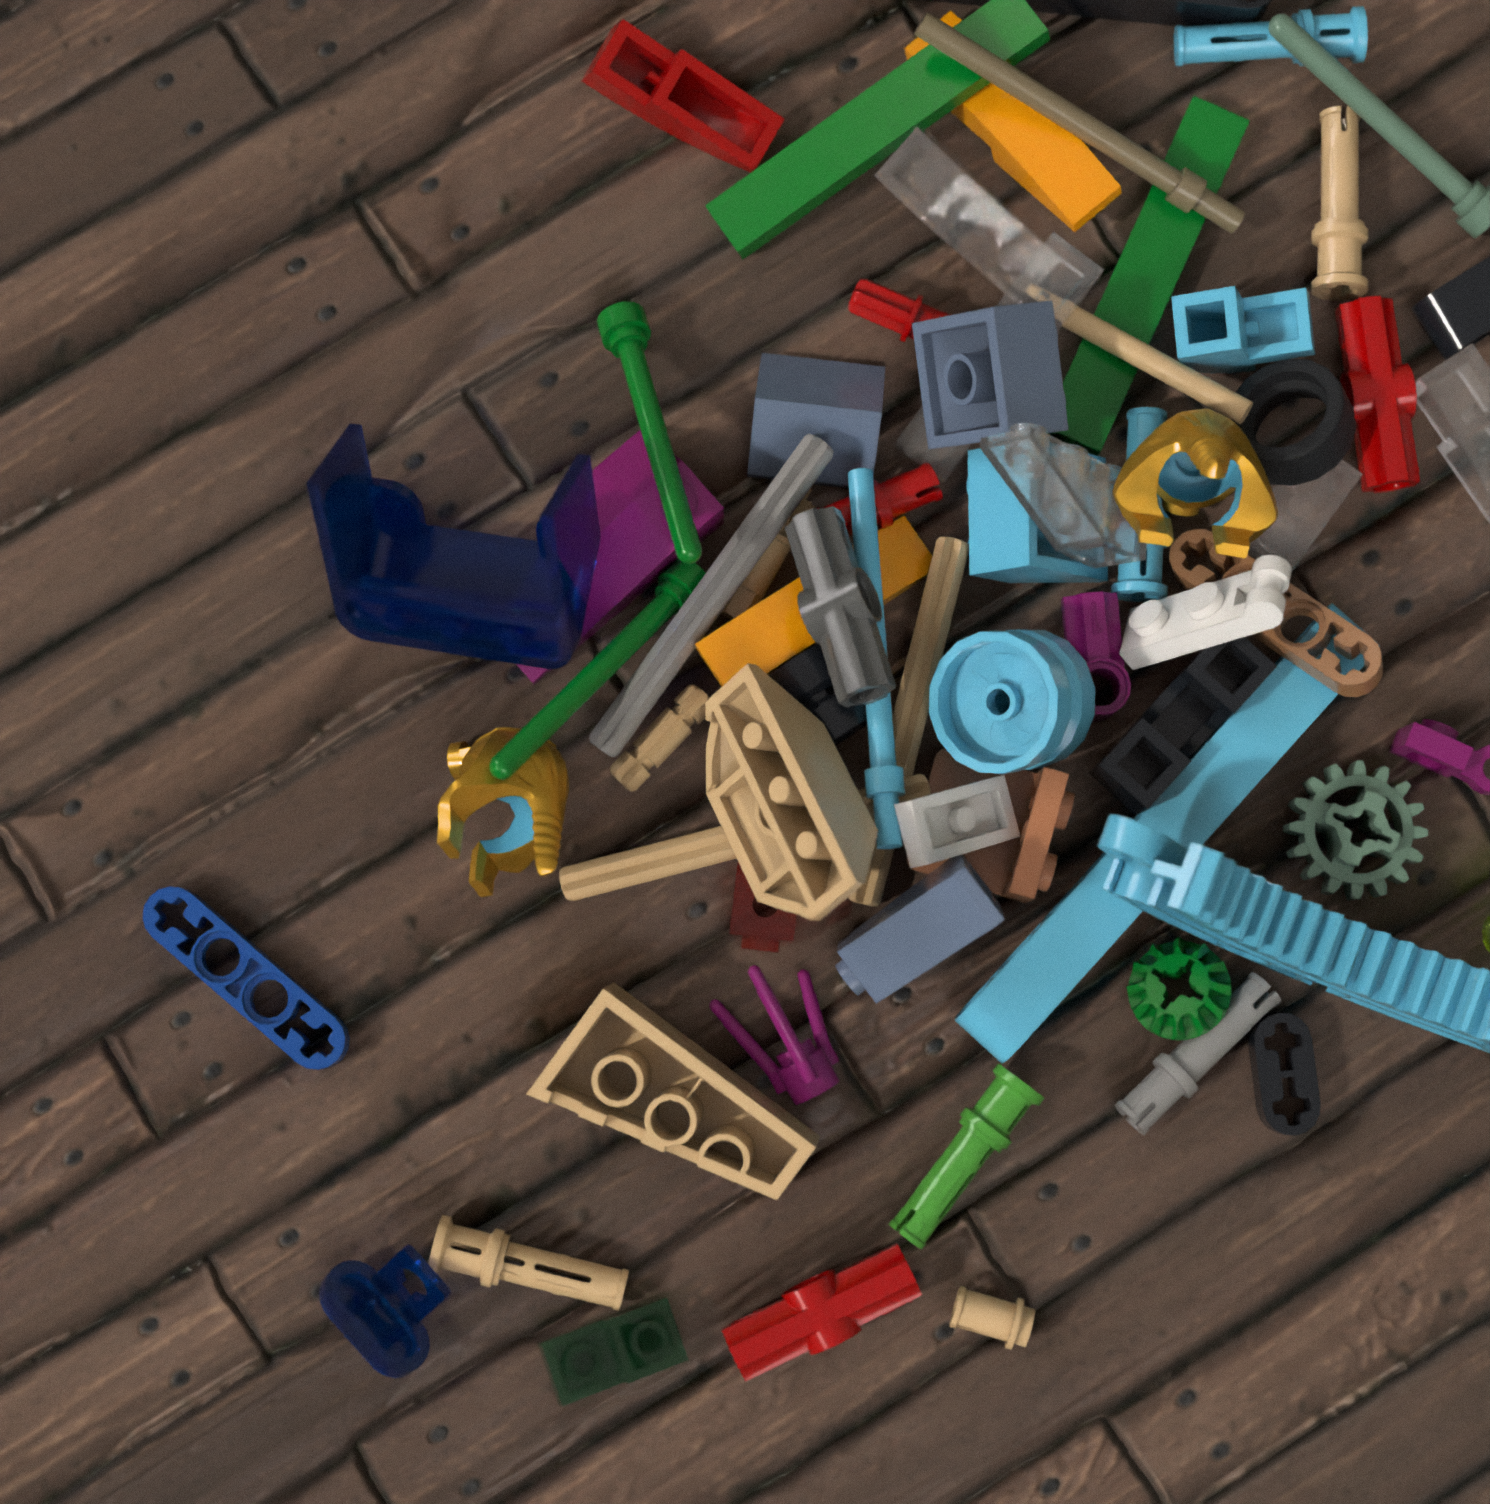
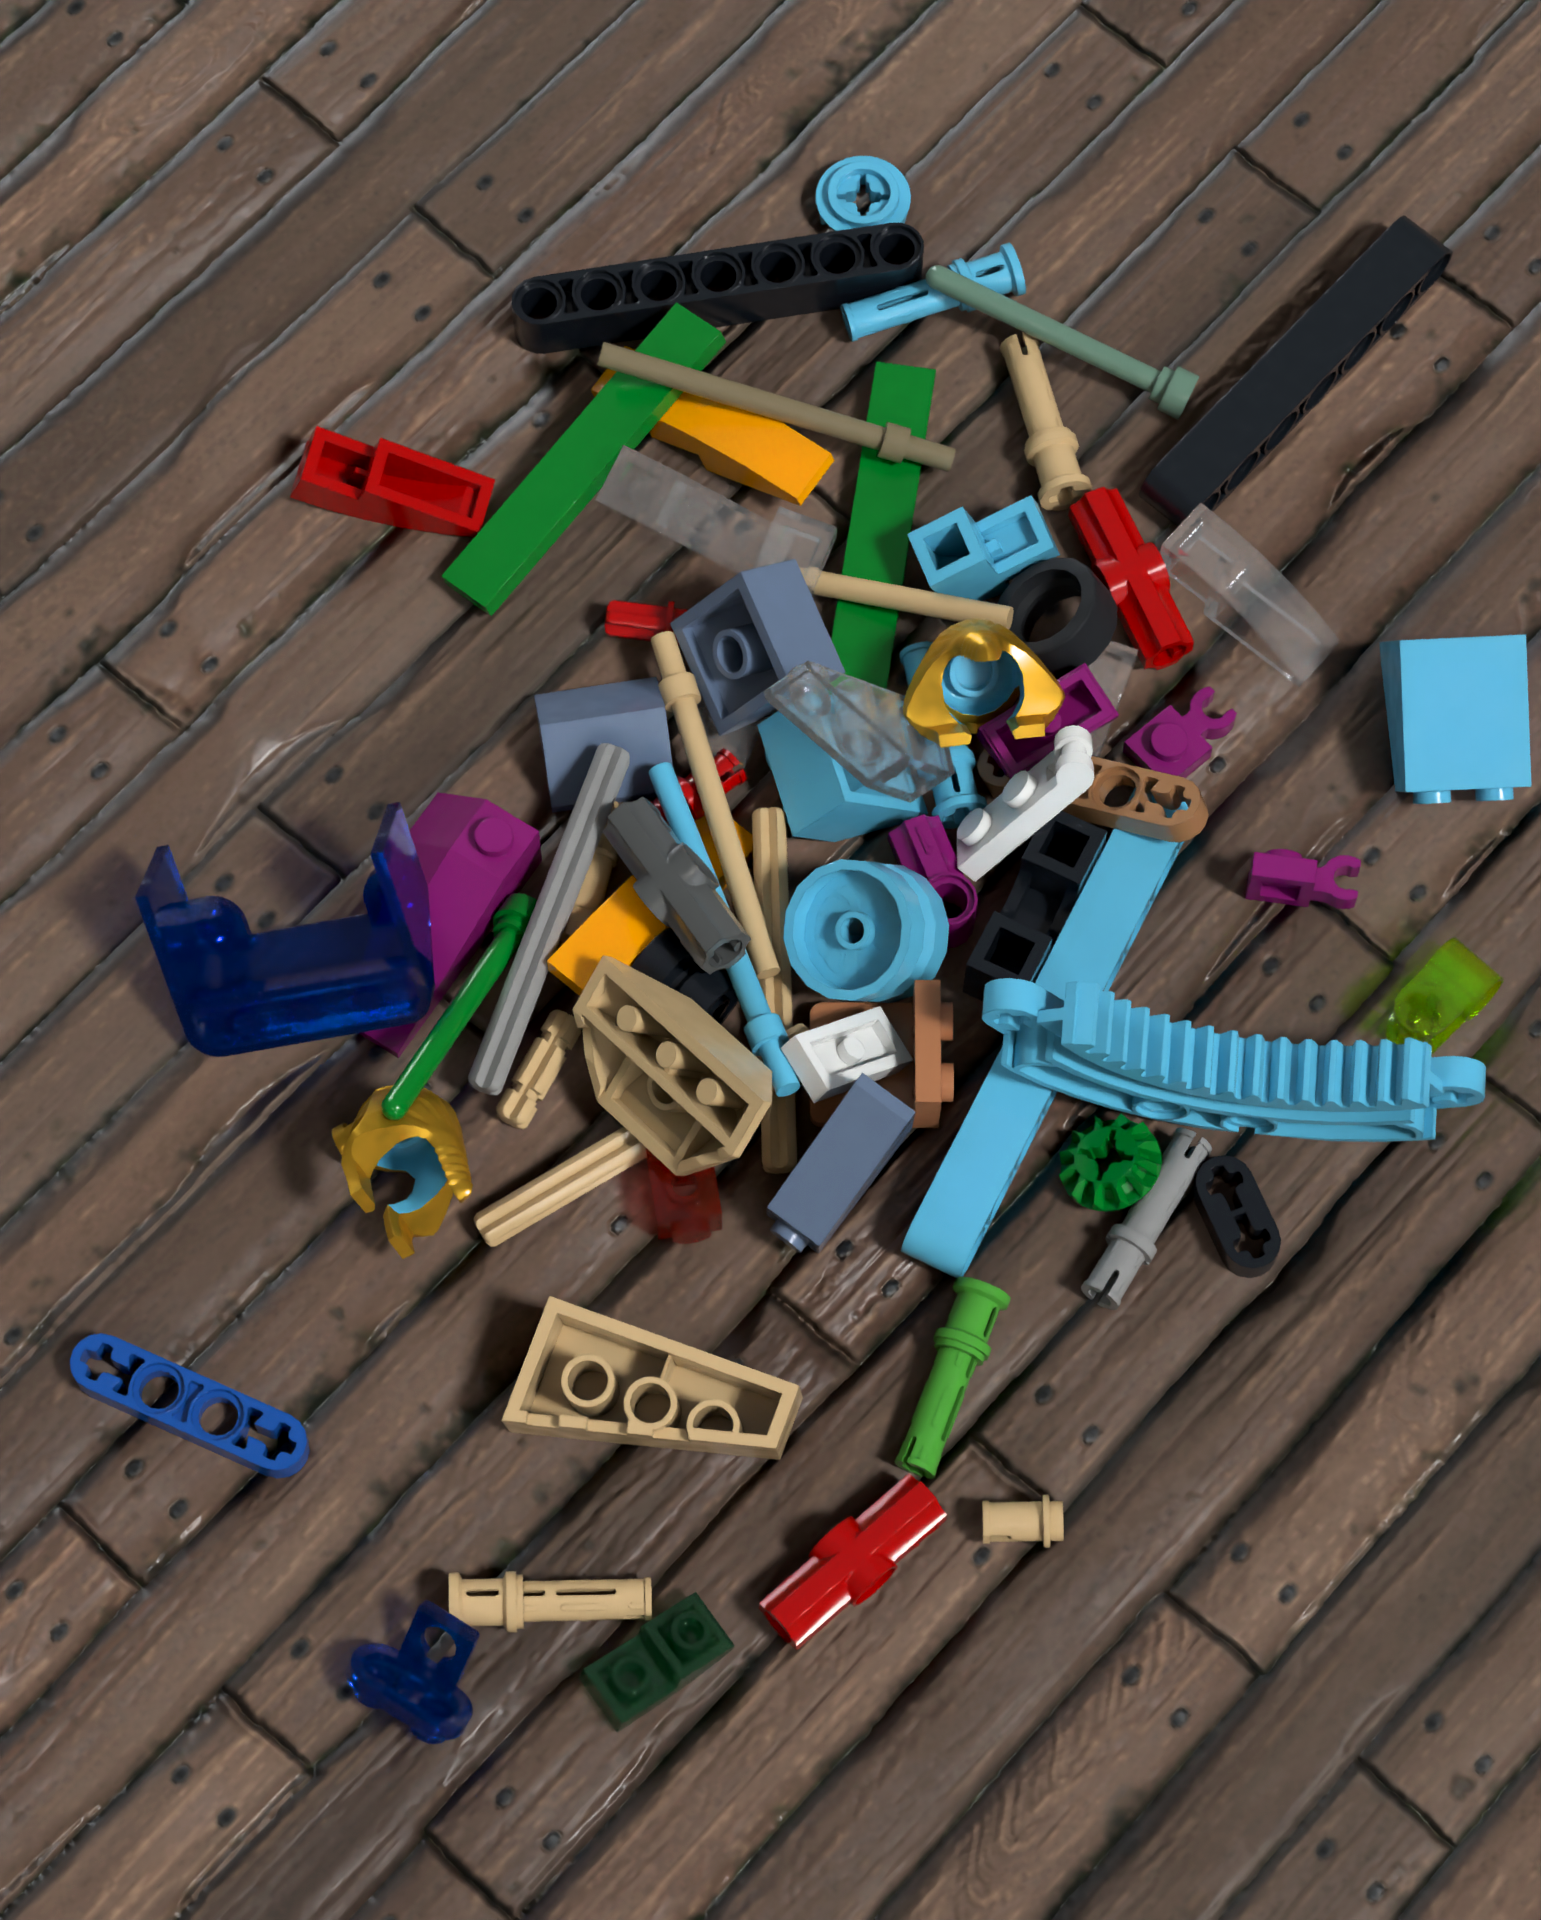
camera: 15 degrees left, 15 degrees down
green piece [597,301,702,564] -> none
magenta plant [709,965,840,1105] -> none
sand green gear [1283,760,1428,901] -> none
none -> tan bar [651,631,781,979]
none -> magenta slope [977,663,1119,779]
none -> magenta plate [1122,686,1237,778]

